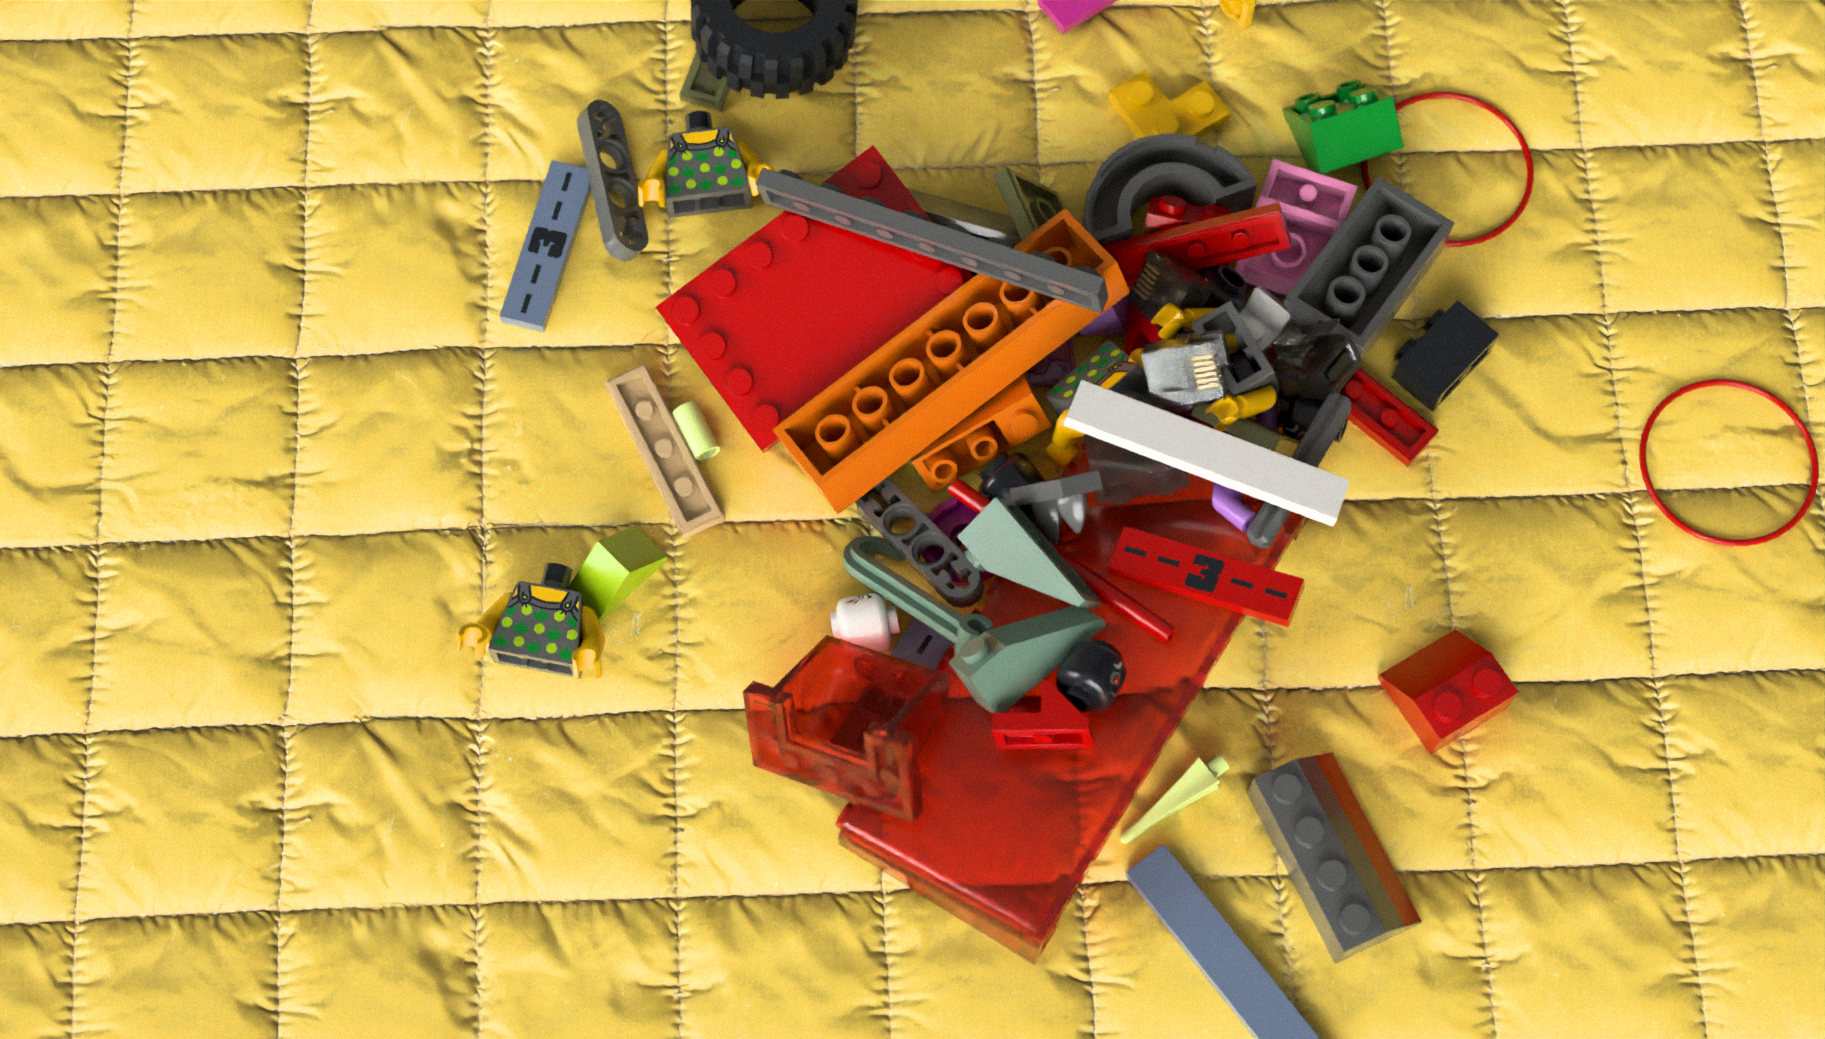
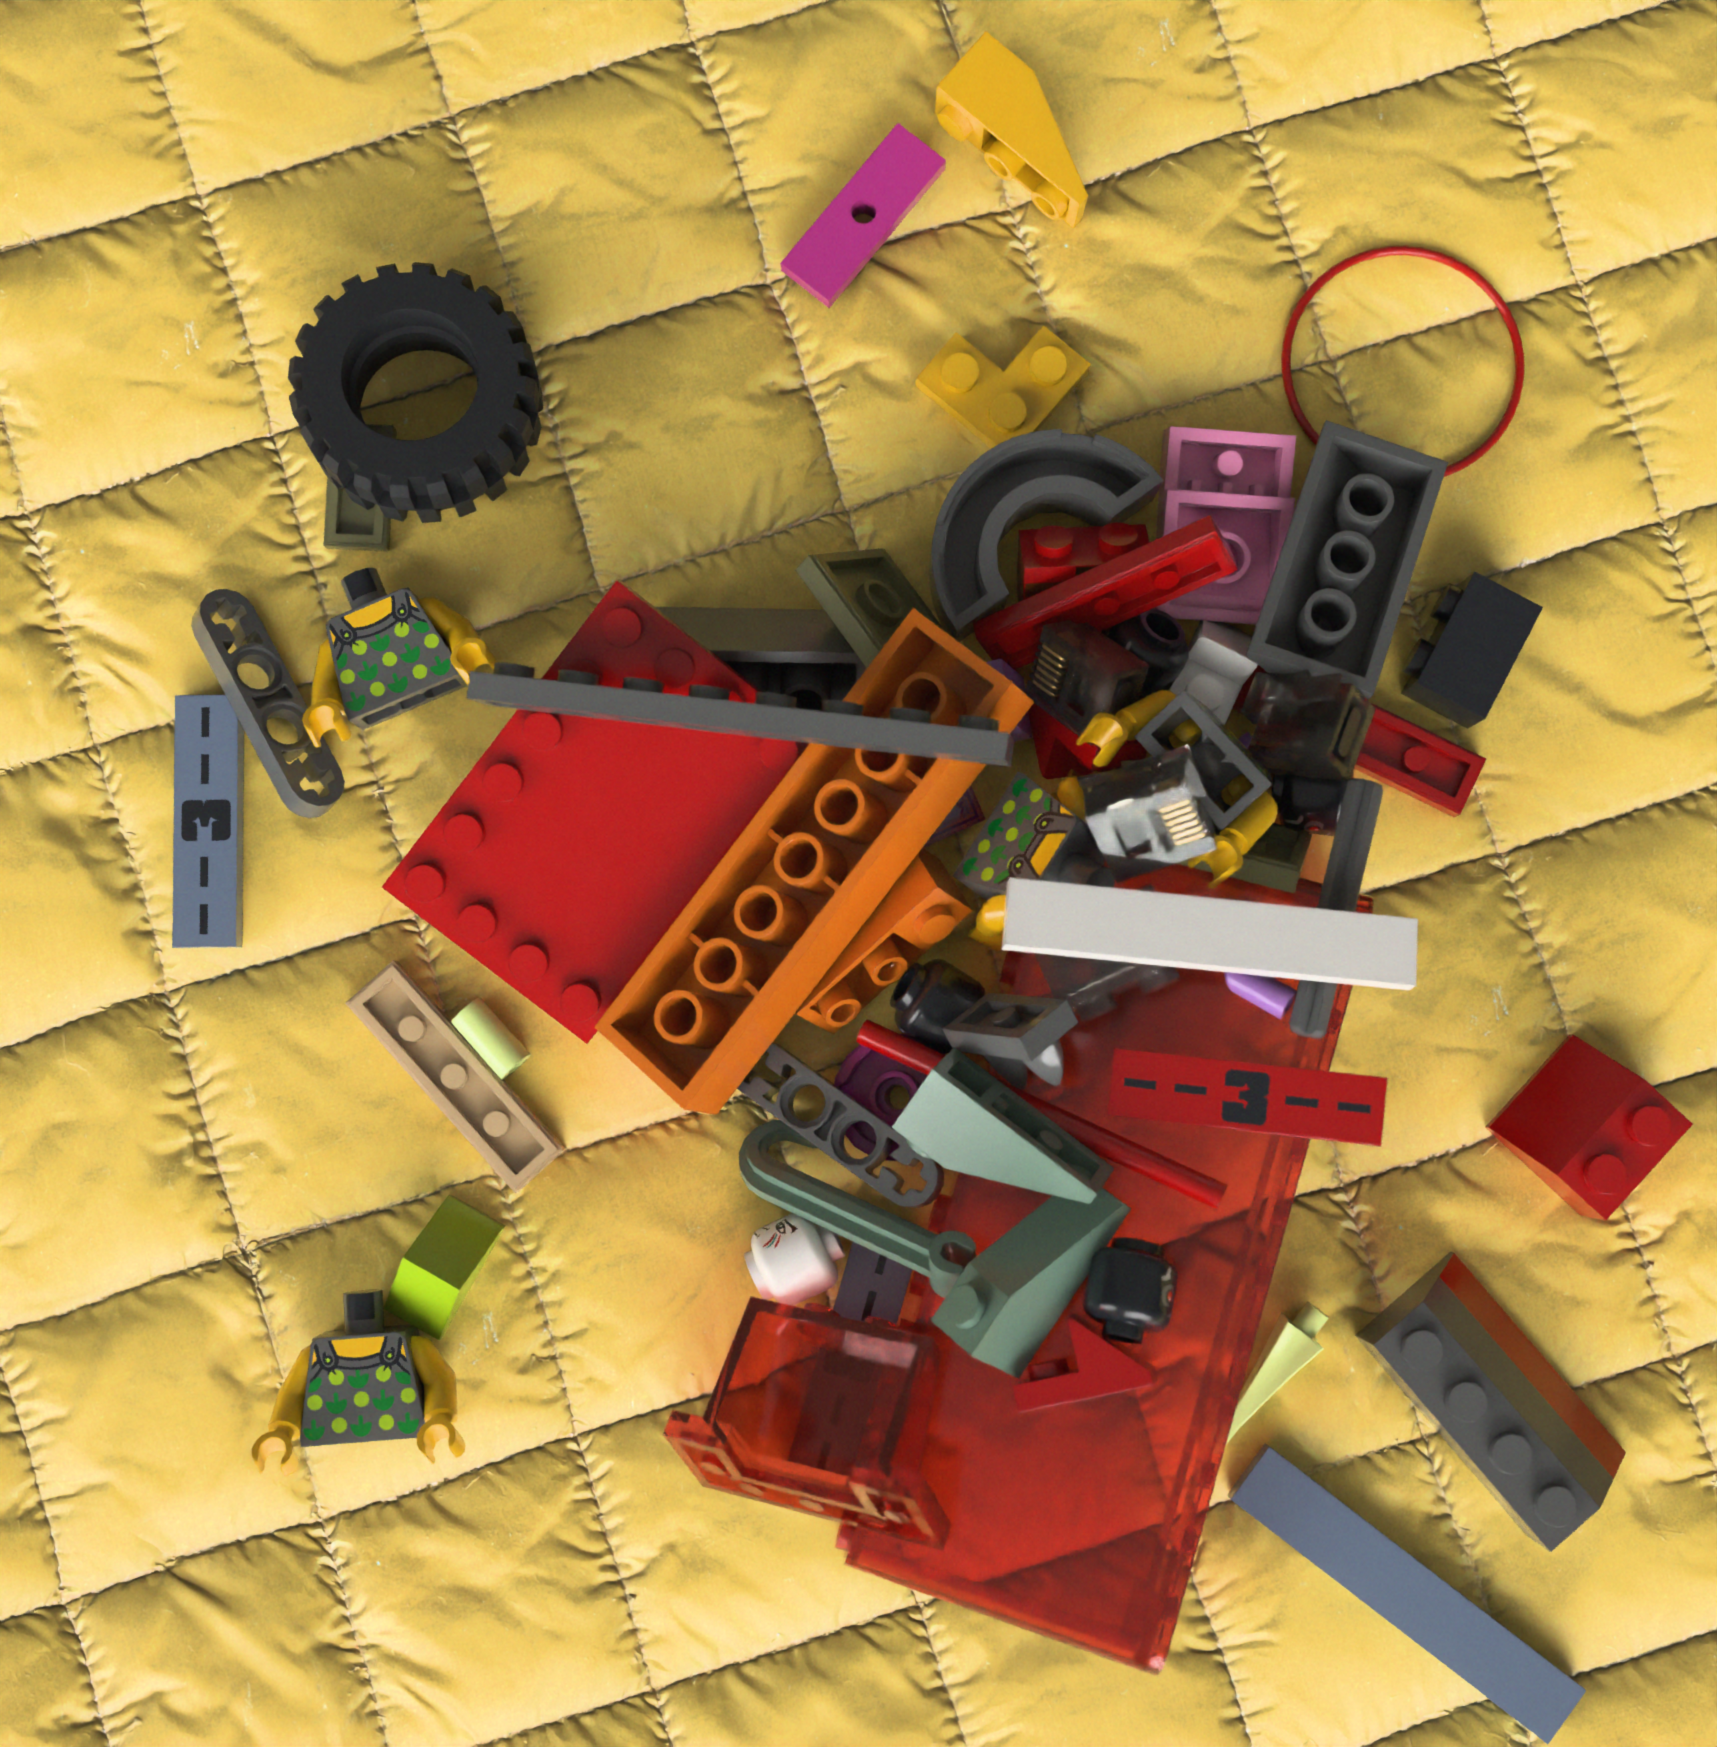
camera: 15 degrees left, 15 degrees up
green slope [1283,80,1404,174] -> none

